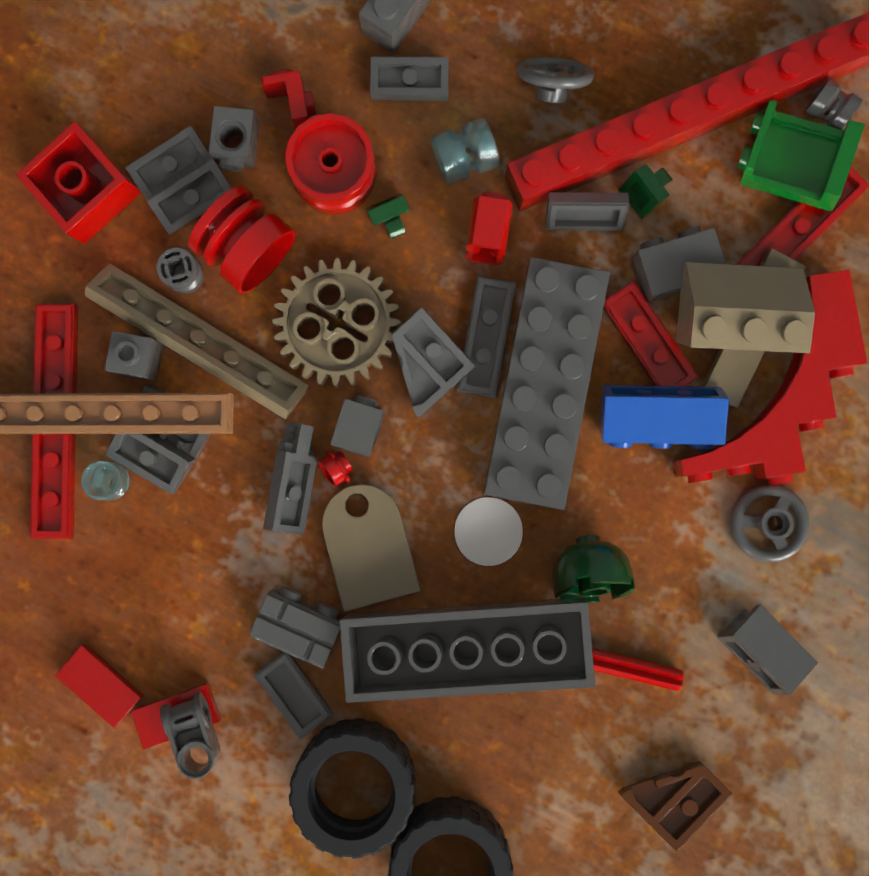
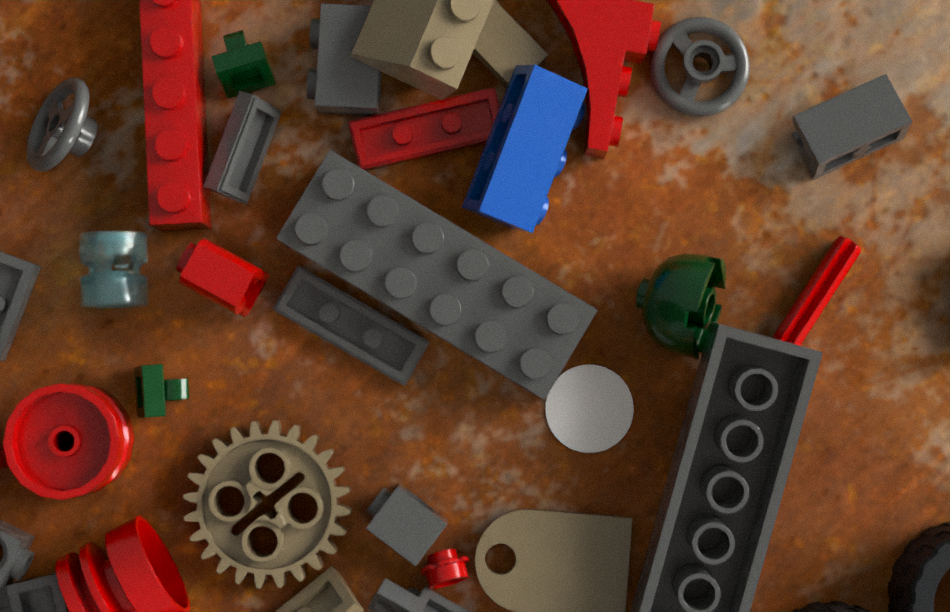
camera: 75 degrees left, 0 degrees up
dark grey wing [392,306,475,417] -> none

